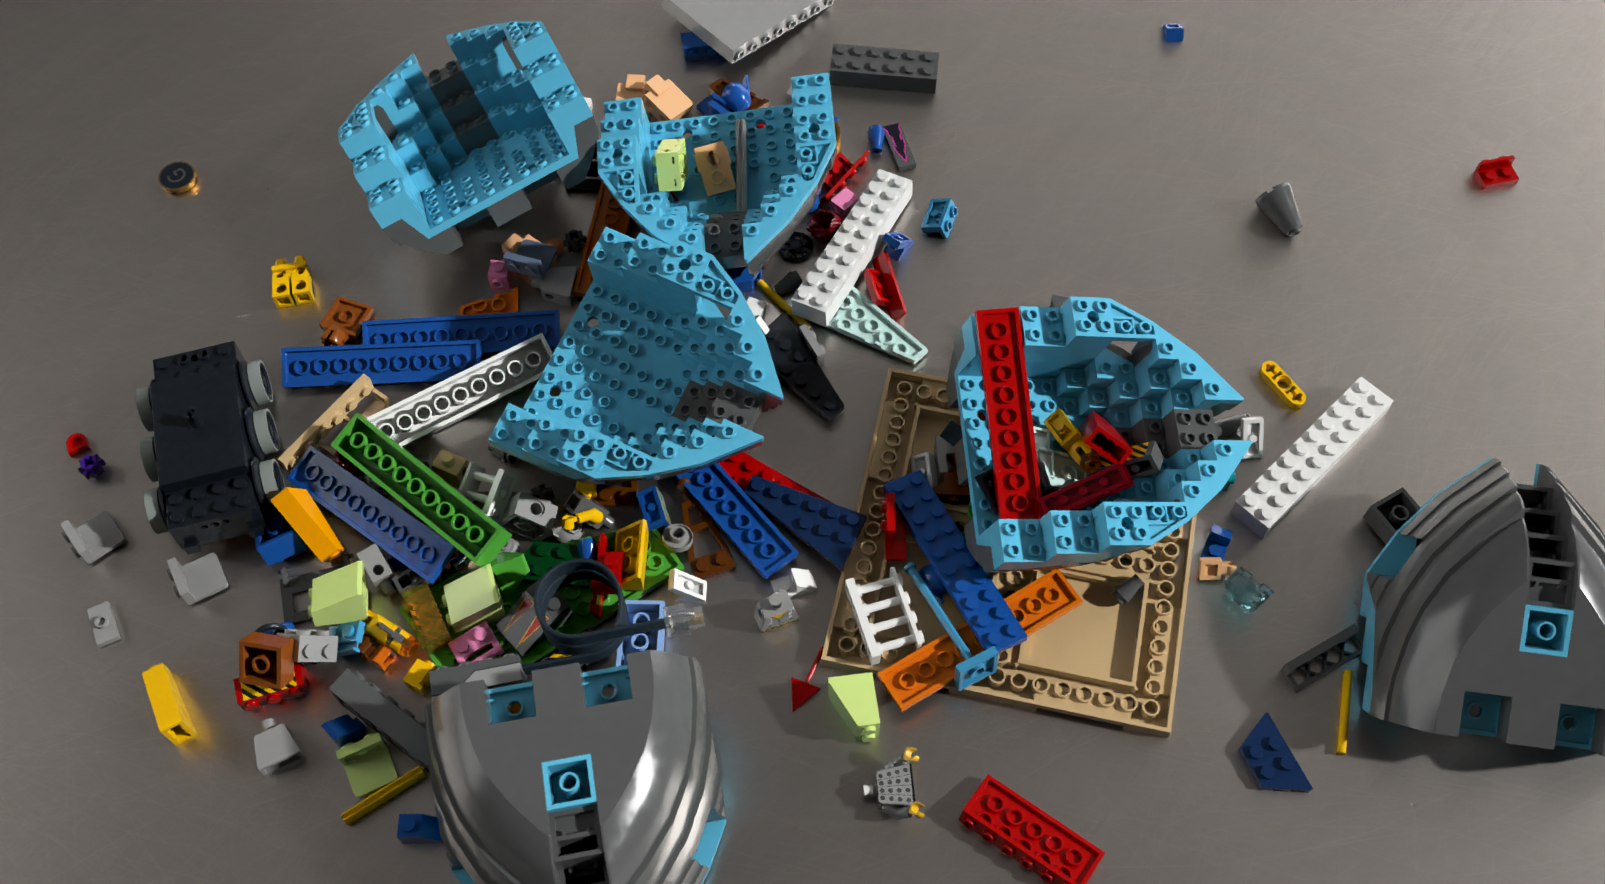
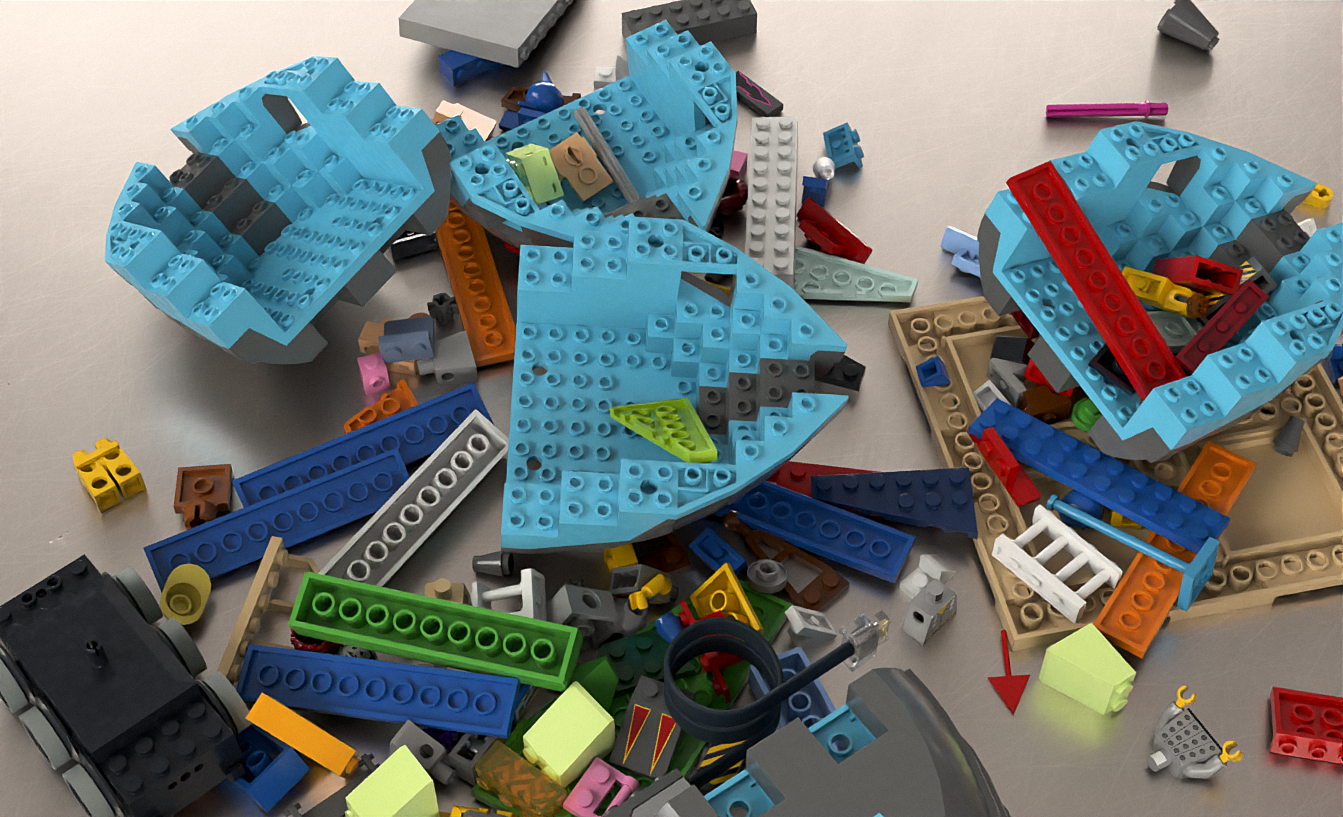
camera: 25 degrees left, 10 degrees down
none -> light yellow piece [159,563,211,625]
none -> lime wing [609,397,718,464]
none -> white cone [813,157,836,180]
none -> blue slope [915,356,951,387]
none -> dark pink axle [1045,100,1168,118]

